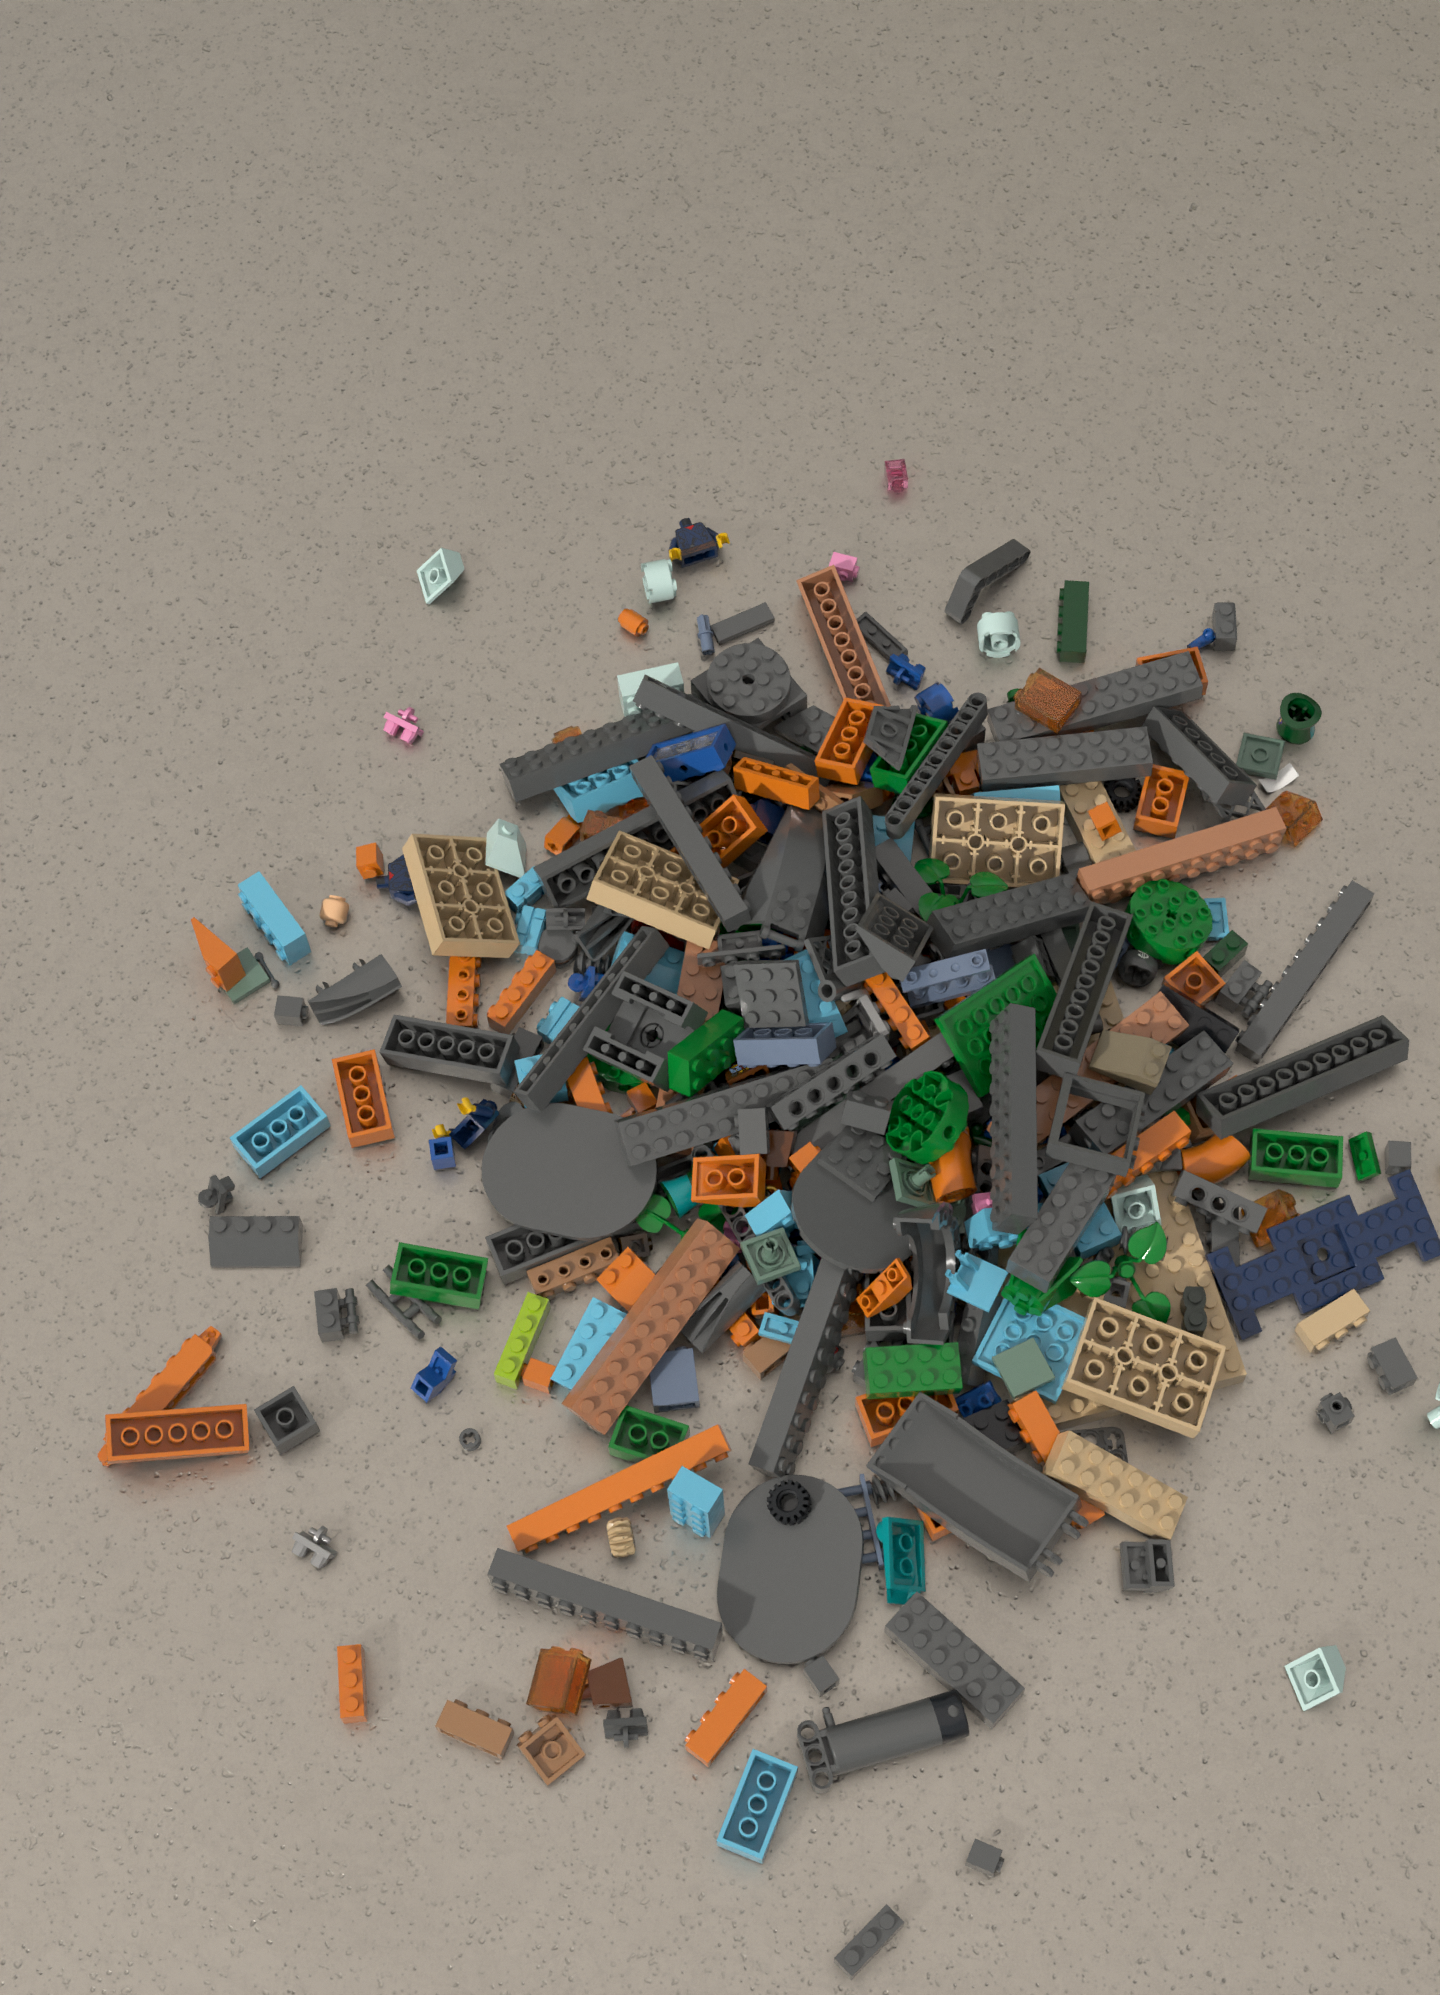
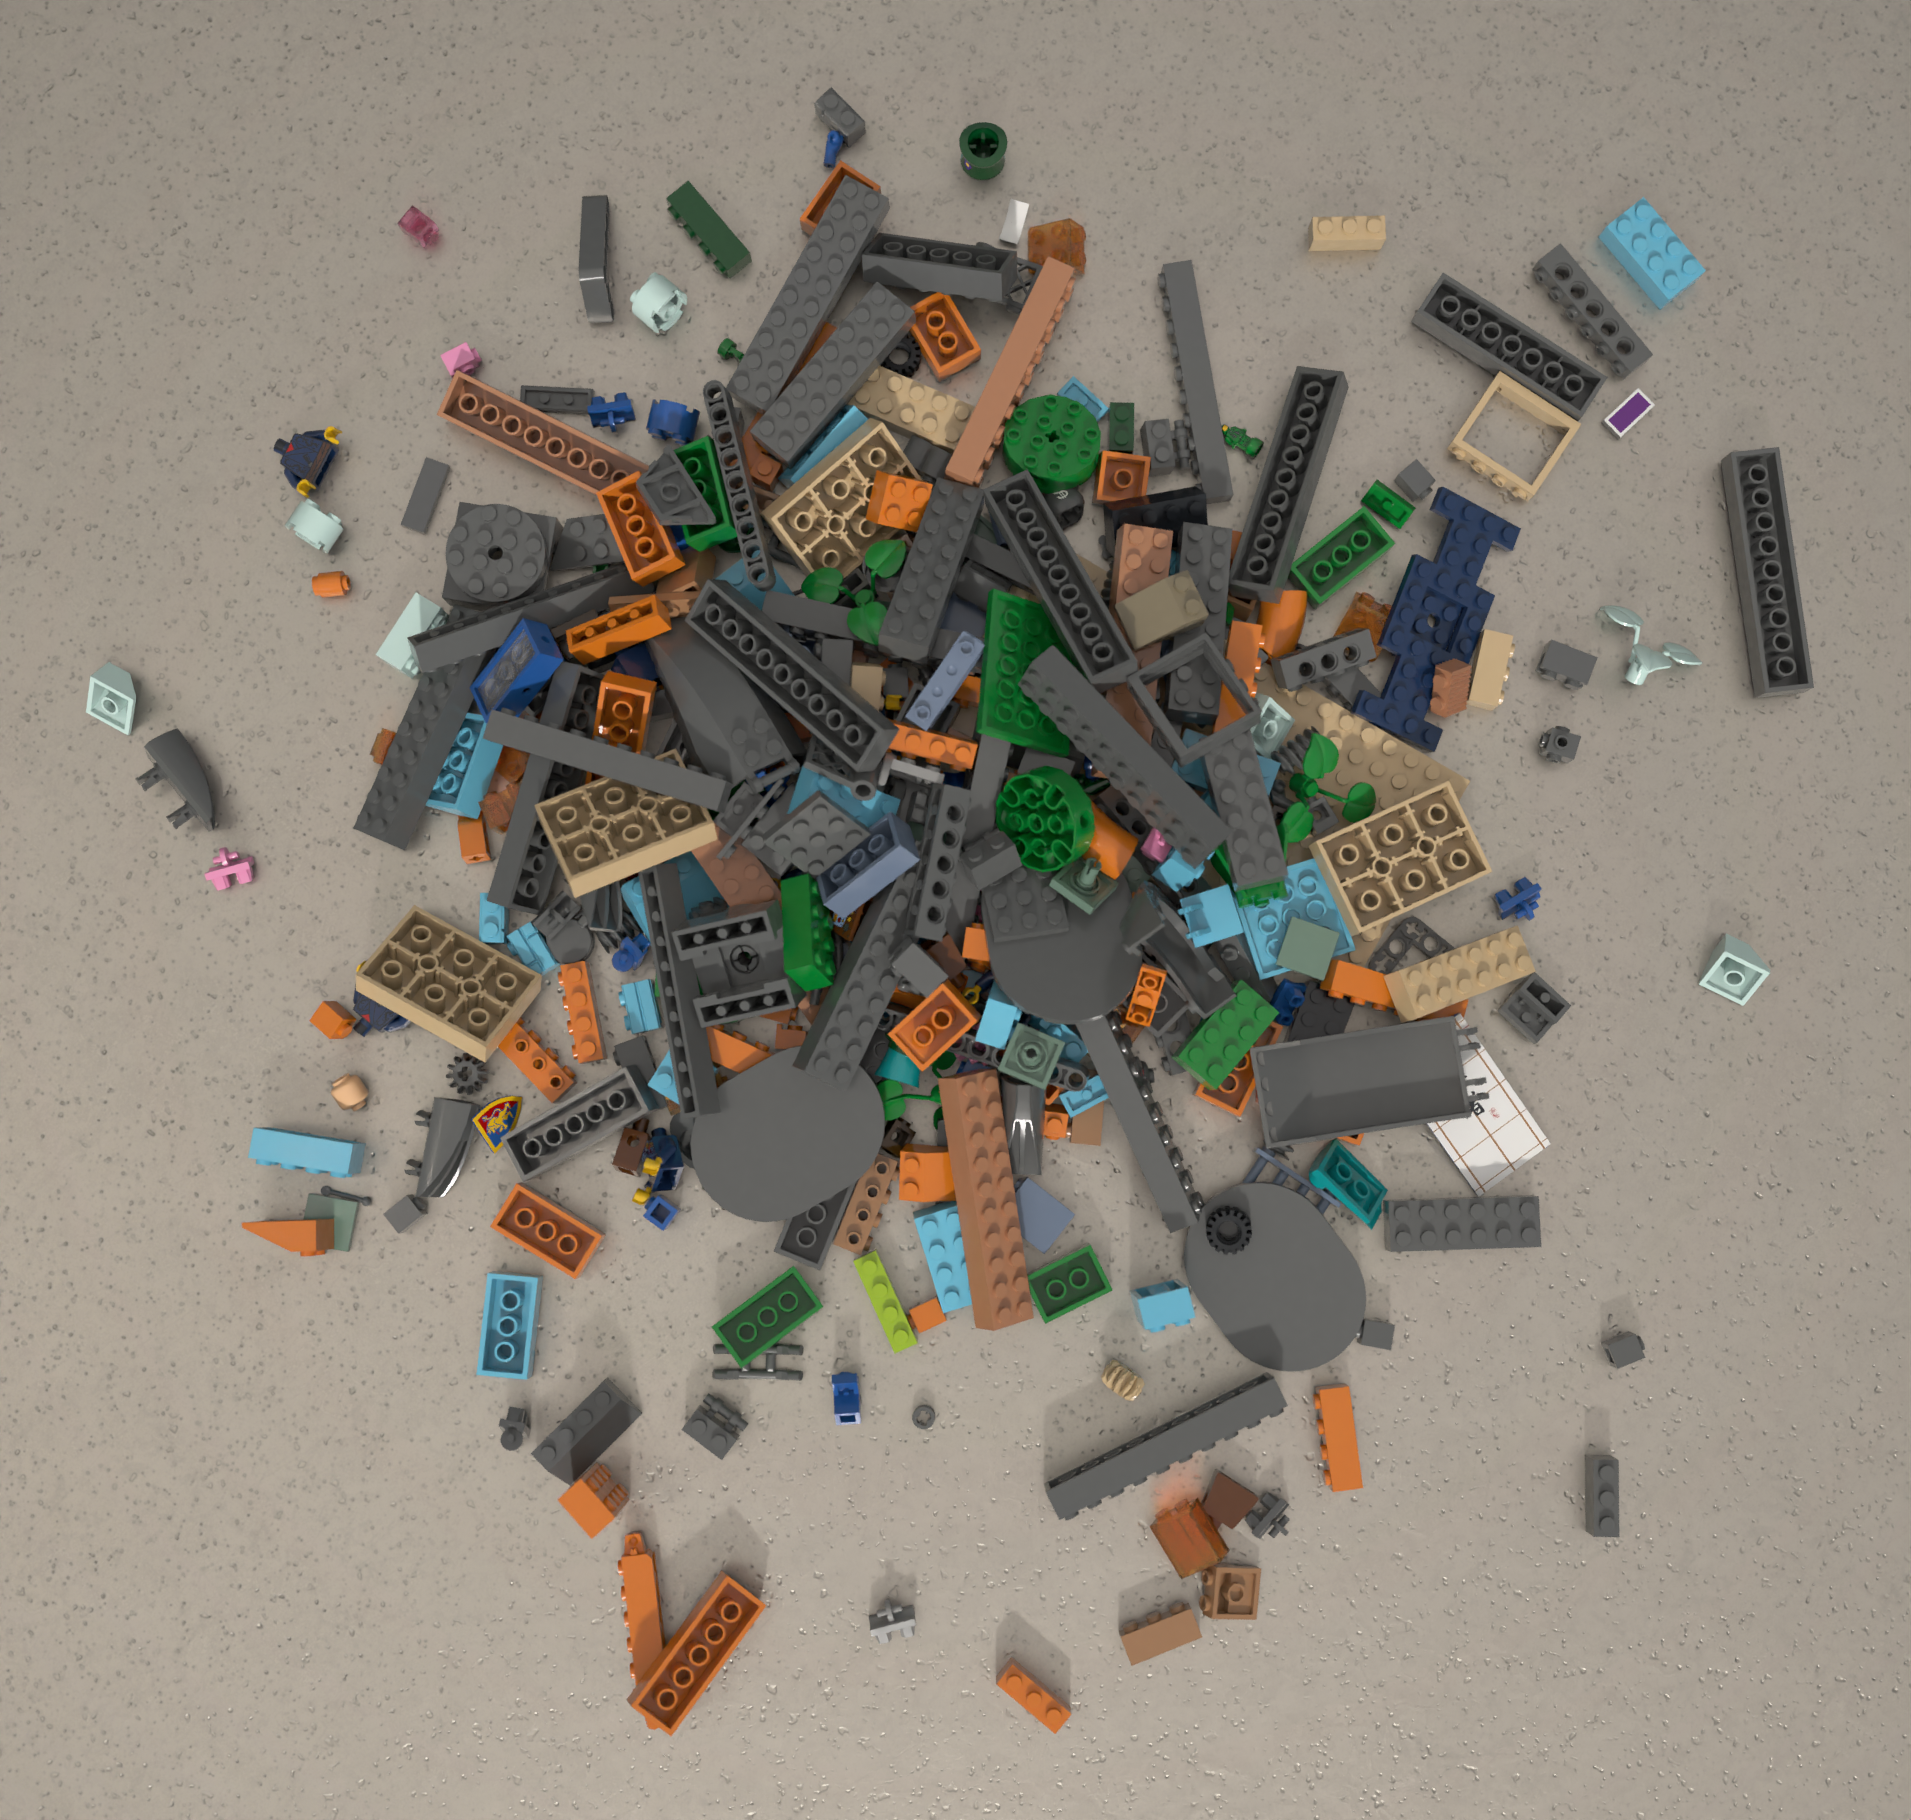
camera: 50 degrees left, 20 degrees up
dark grey brick [254,1386,320,1455] -> none
light aqua slope [485,818,526,878] -> none
orange brick [507,1424,732,1554] -> none
sand blue axle [697,614,715,655] -> none
medium azure brick [716,1749,798,1864] -> none
dark grey piece [797,1690,970,1794] -> none
dark grey slope [856,892,934,982] -> none
clear orange brick [1014,668,1082,734] -> none
orange brick [1088,802,1122,841] -> none
pearl dark grey brick [1180,1286,1207,1337] -> none
sand green tile [1236,733,1285,780] -> none
none -> dark grey piece [135,728,215,832]
none -> dark grey gear [446,1053,490,1095]
none -> shield [471,1096,522,1154]
none -> orange brick [557,1462,630,1539]
none -> reddish brown torso [612,1118,651,1178]
none -> orange brick [865,470,933,532]
none -> green piece [1221,424,1264,459]
none -> white piece [1427,1013,1551,1197]
none -> nougat brick [1430,659,1472,718]
none -> blue hips [1495,877,1542,921]

